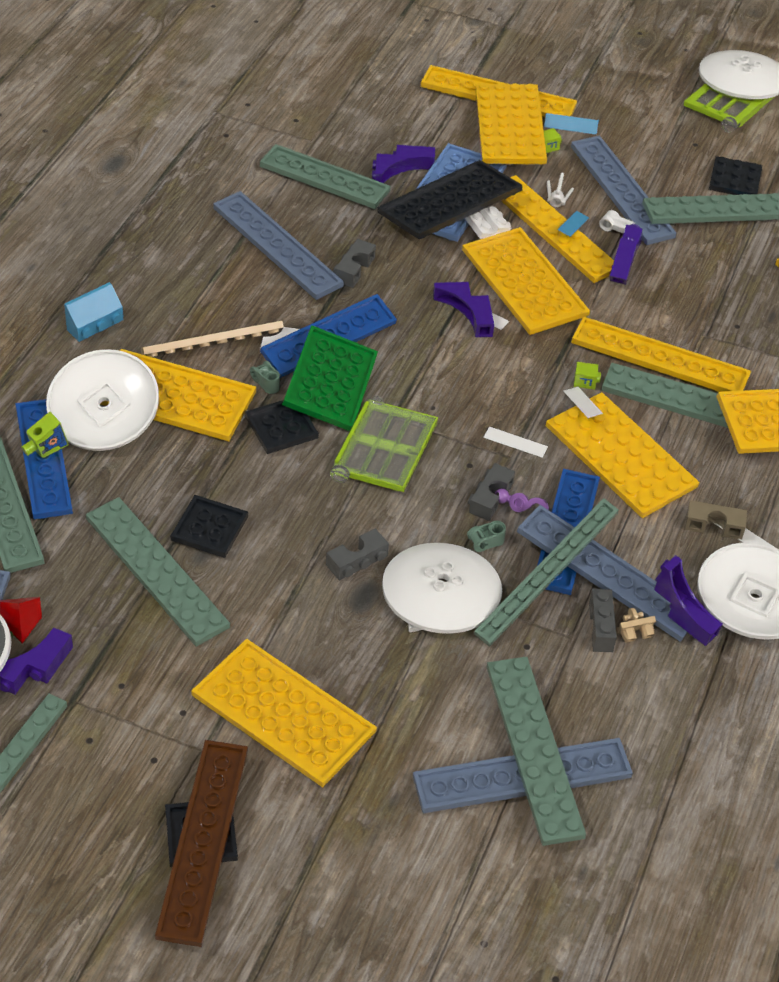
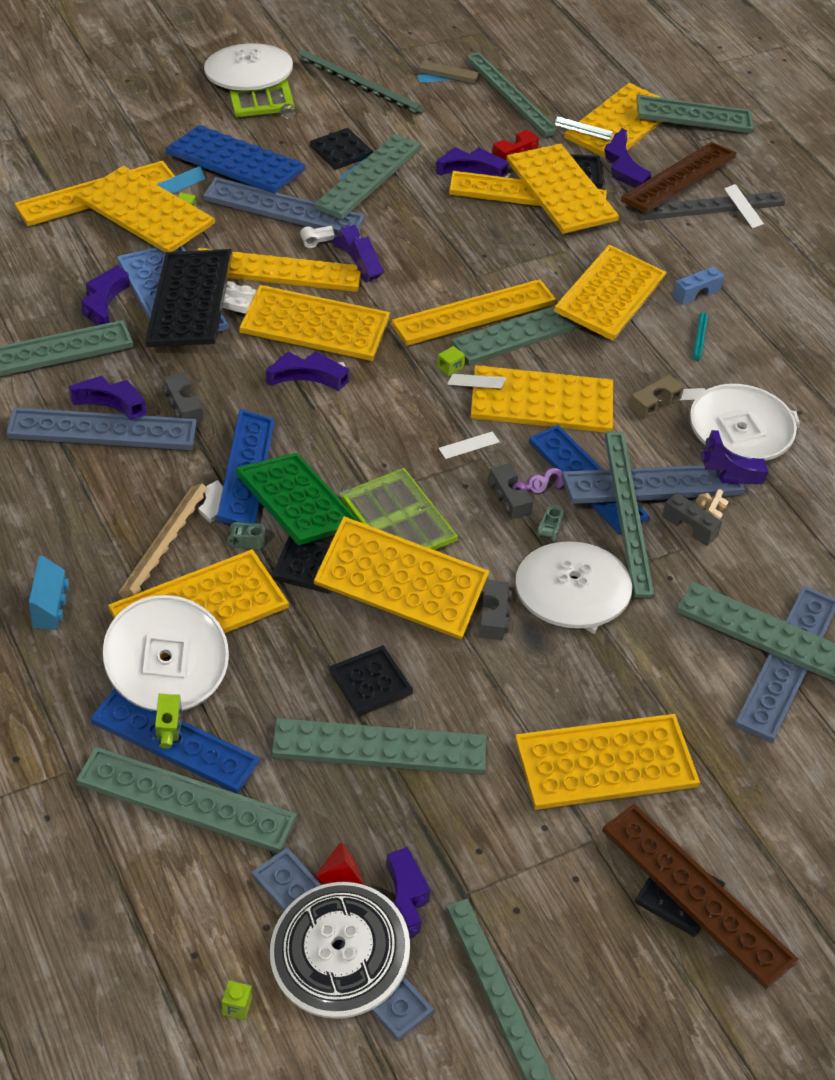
camera: 50 degrees left, 0 degrees up
white plant [547,173,574,207] -> none
dark azure sticker [557,211,589,237] -> none
none -> dark purple arch [68,375,147,420]
none -> blue plate [166,125,306,194]
none -> yellow plate [314,516,489,640]

